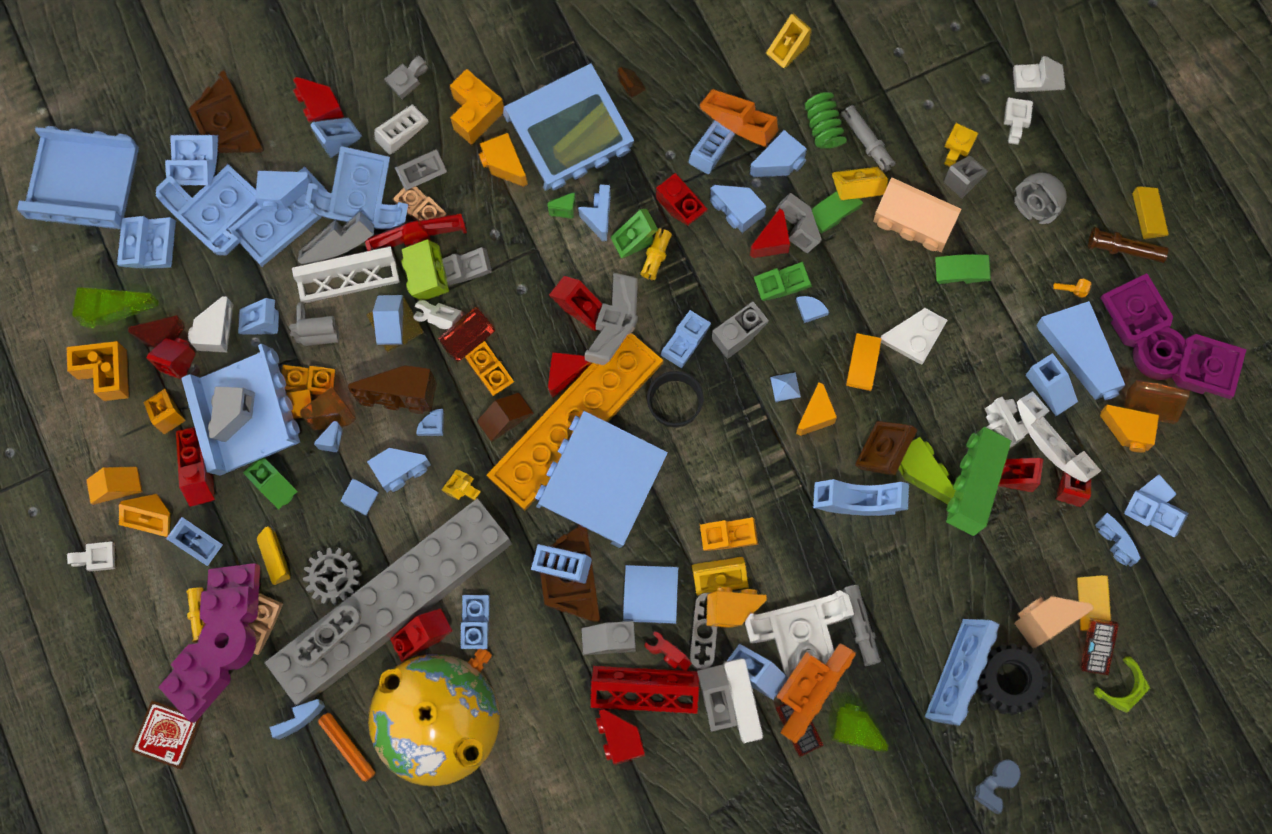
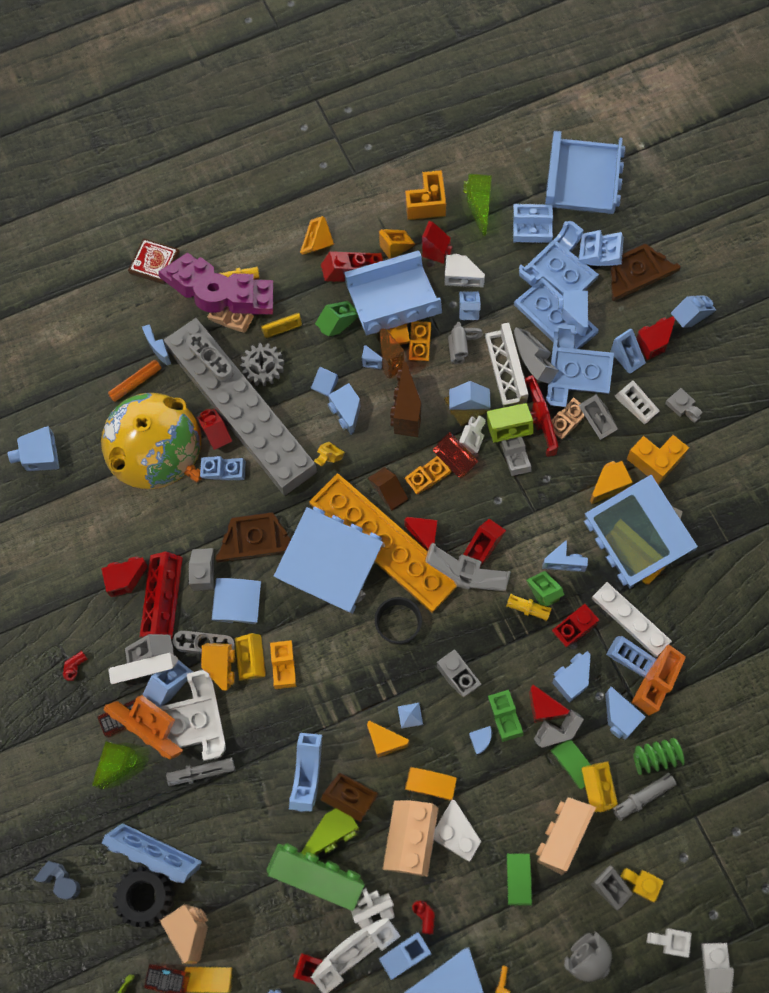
camera: 90 degrees right, 5 degrees down
white plate [67,542,116,572] -> none
light orange slope [86,467,143,505] -> none
clear red slope [128,315,185,349] -> none
light blue slope [166,517,223,566] -> none
light grey slope [208,387,255,442] -> none
light blue tile [416,409,444,436] -> none
light blue slope [531,544,592,584] -> none
bright green slope [548,193,576,219] -> none
reddish brown slope [618,67,646,98] -> none
red plate [644,632,692,671] -> none
light blue slope [661,310,711,368] -> none
yellow slope [766,14,811,68] -> none
red slope [998,458,1043,493] -> none
none -> red arm [63,651,88,681]
none -> light nougat slope [383,800,438,877]
none -> red arm [412,900,435,934]
none -> white plate [592,582,671,658]
none -> light blue slope [671,295,716,328]

